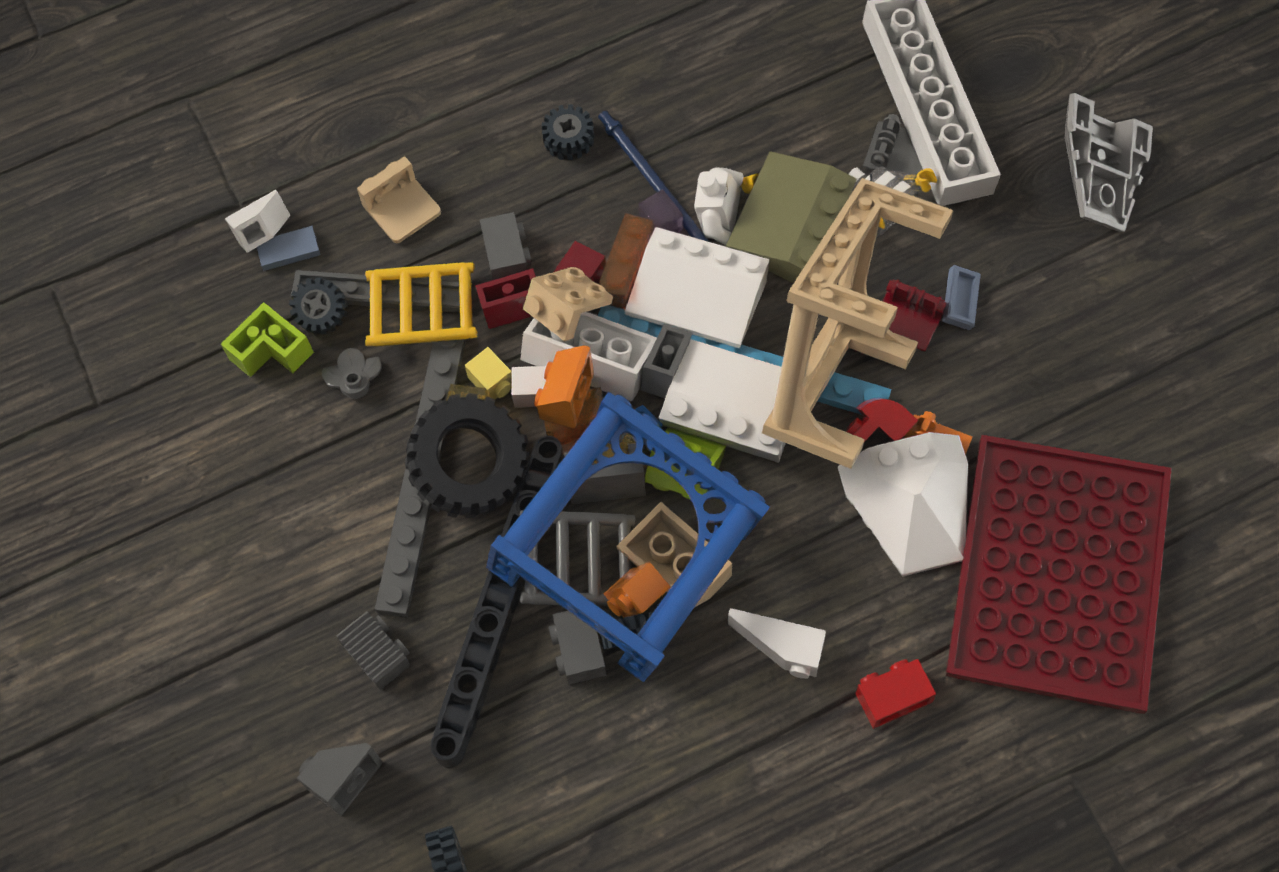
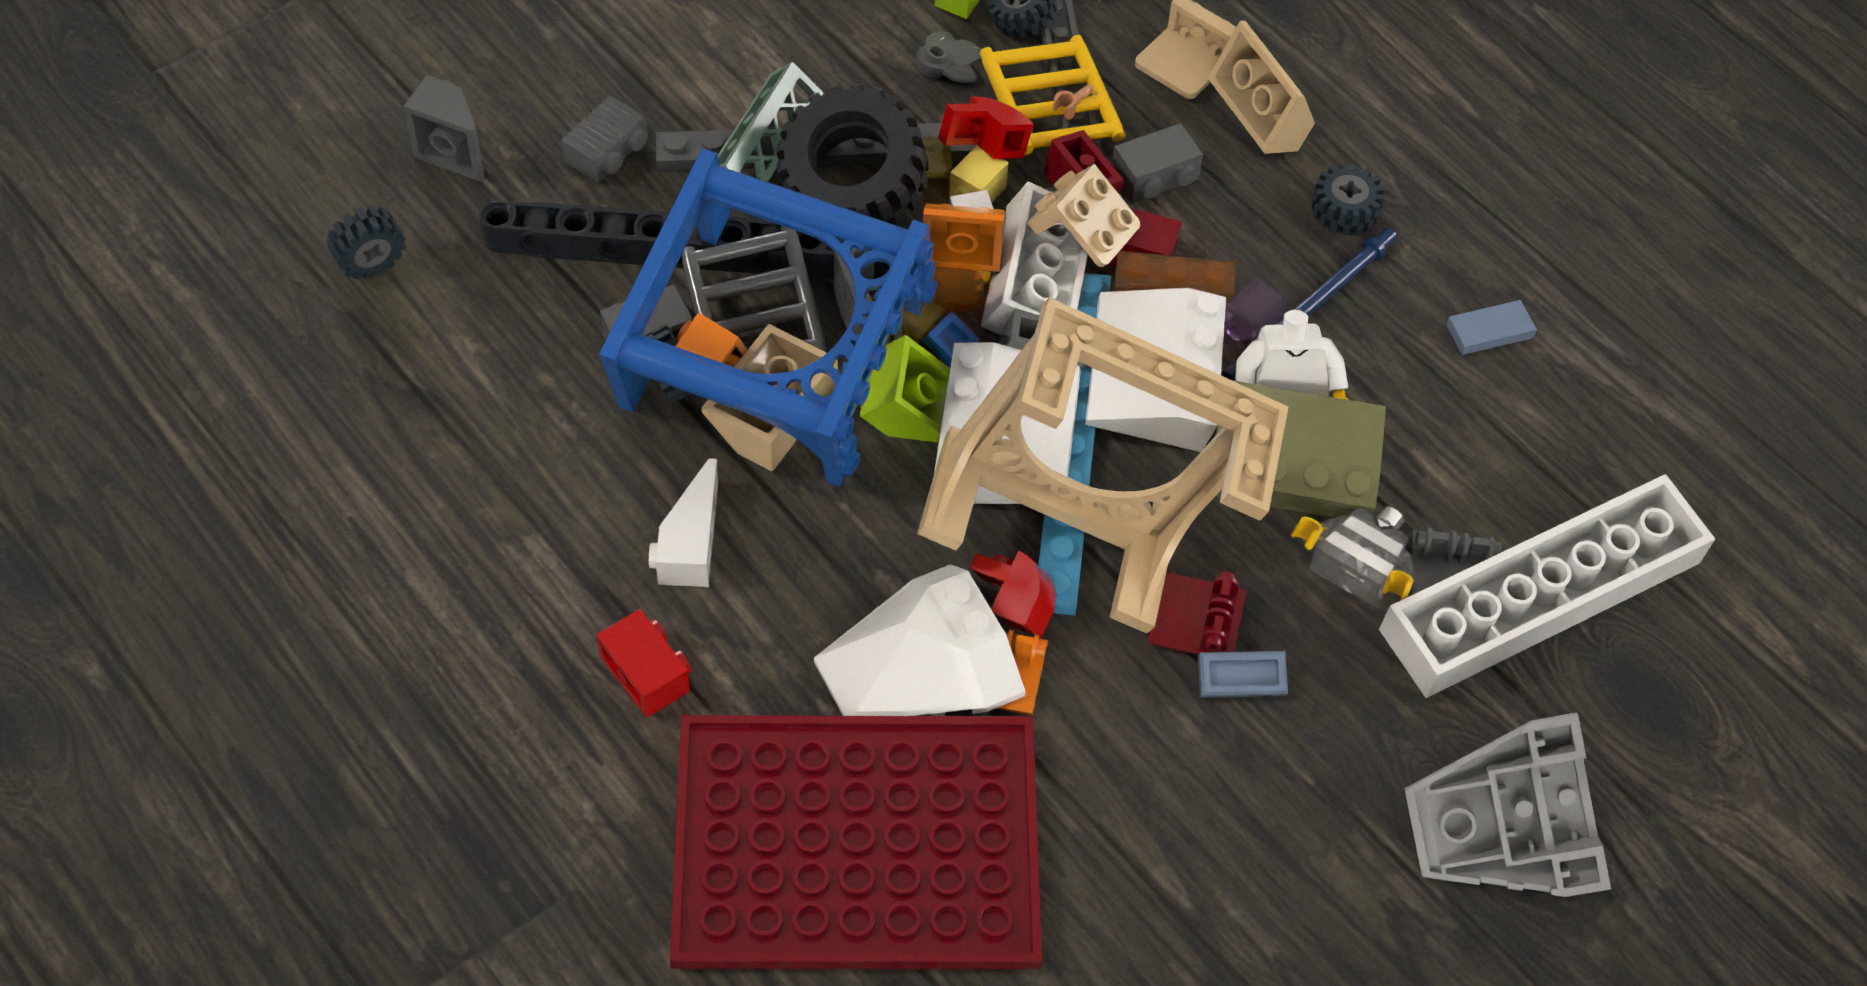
camera: 70 degrees right, 10 degrees down
none -> sand green fence [717,61,823,182]
none -> red brick [938,96,1034,159]
none -> nougat hand [1053,84,1094,120]
none -> tan slope [1208,21,1315,154]
none -> sand blue tile [1447,300,1537,355]

